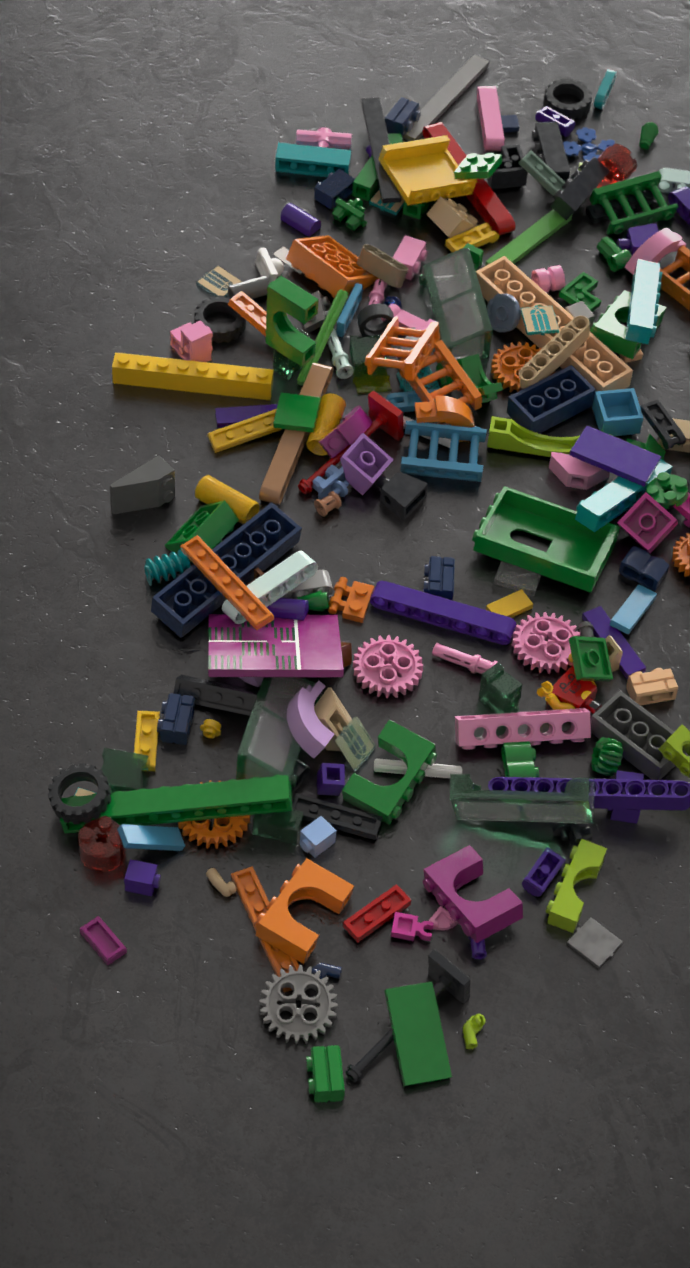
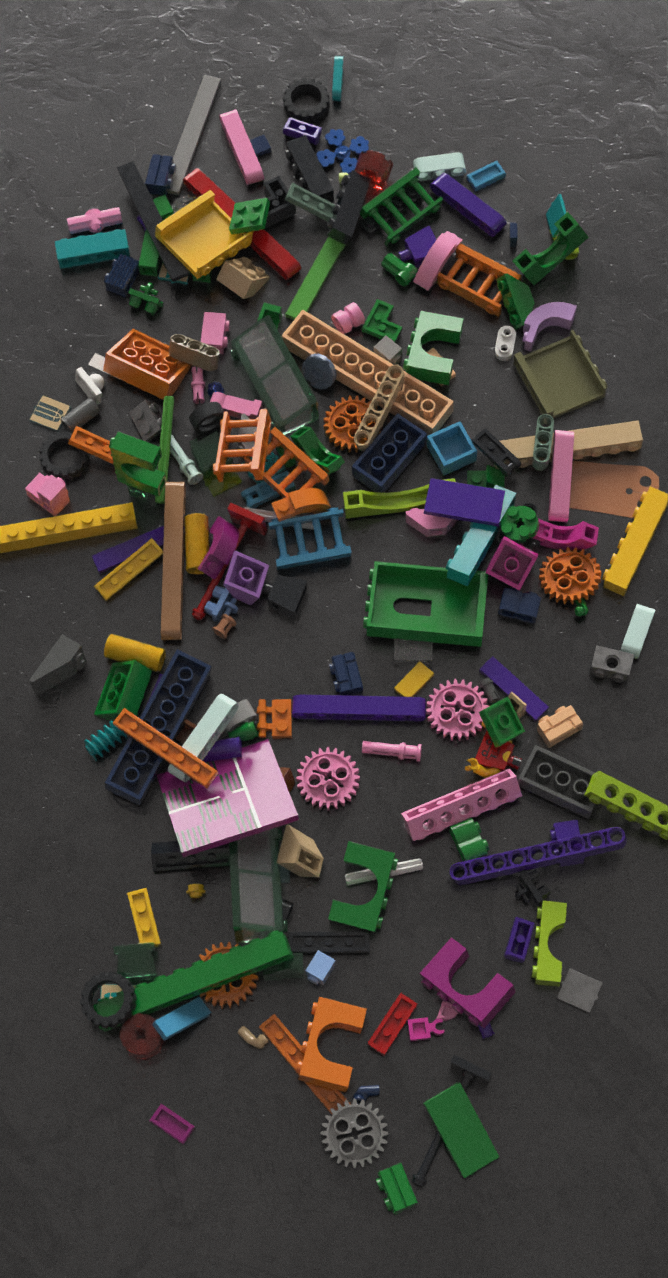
camera: 10 degrees left, 15 degrees up
dark purple brick [124,859,161,896] -> none
dark blue brick [157,693,195,745] -> none
green tile [273,393,321,433] -> none
dark purple brick [280,203,321,237] -> none
lavender arch [287,681,334,758] -> none
dark purple brick [317,763,345,796] -> none
clear light blue piece [335,717,376,771] -> none
dark azure tile [336,283,363,337] -> none
yellow plate [445,223,499,256] -> none
windscreen [450,774,595,824] -> none
lime arm [462,1014,486,1049] -> none
clear green hips [478,662,523,714] -> none
piece [520,305,559,335] -> none
green gear [591,737,623,776] -> none
dark azure tile [610,584,657,634] -> none
brick [625,259,663,344] -> none
green cone [639,122,659,150] -> none

